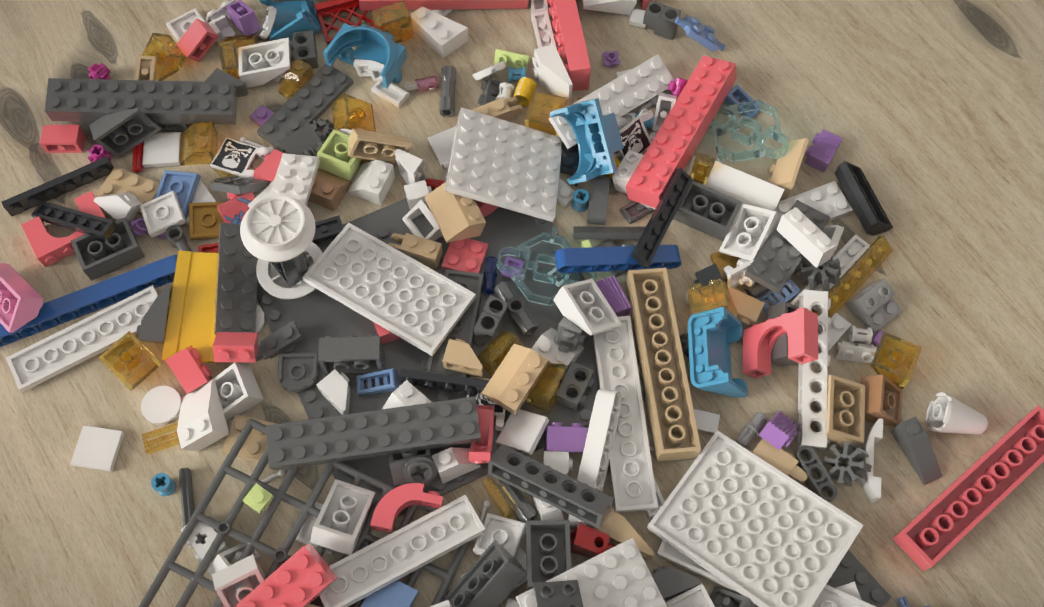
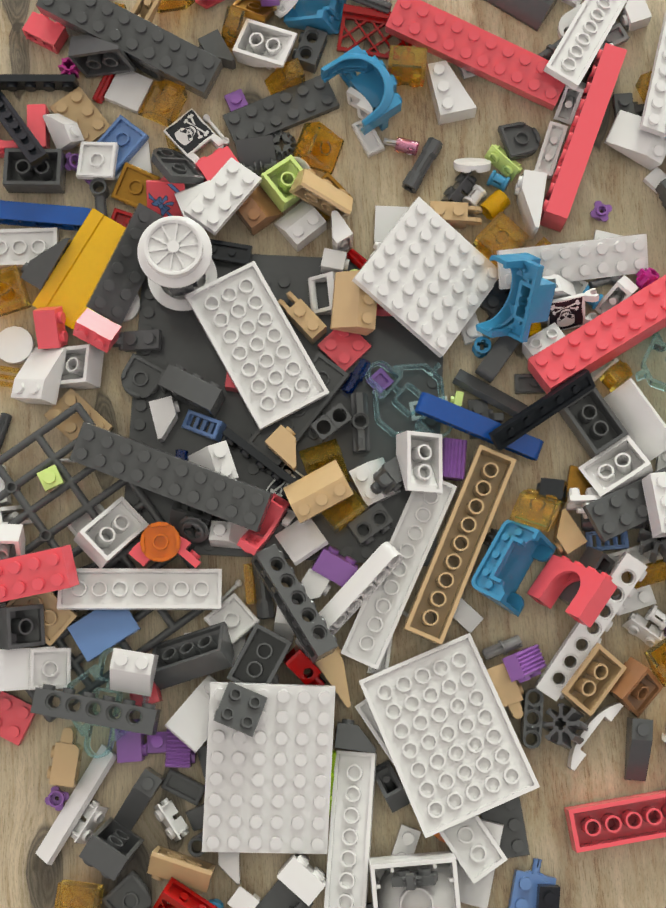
camera: 30 degrees right, 15 degrees up
none -> orange tile [140,522,181,562]
none -> dark grey tile [498,122,541,161]

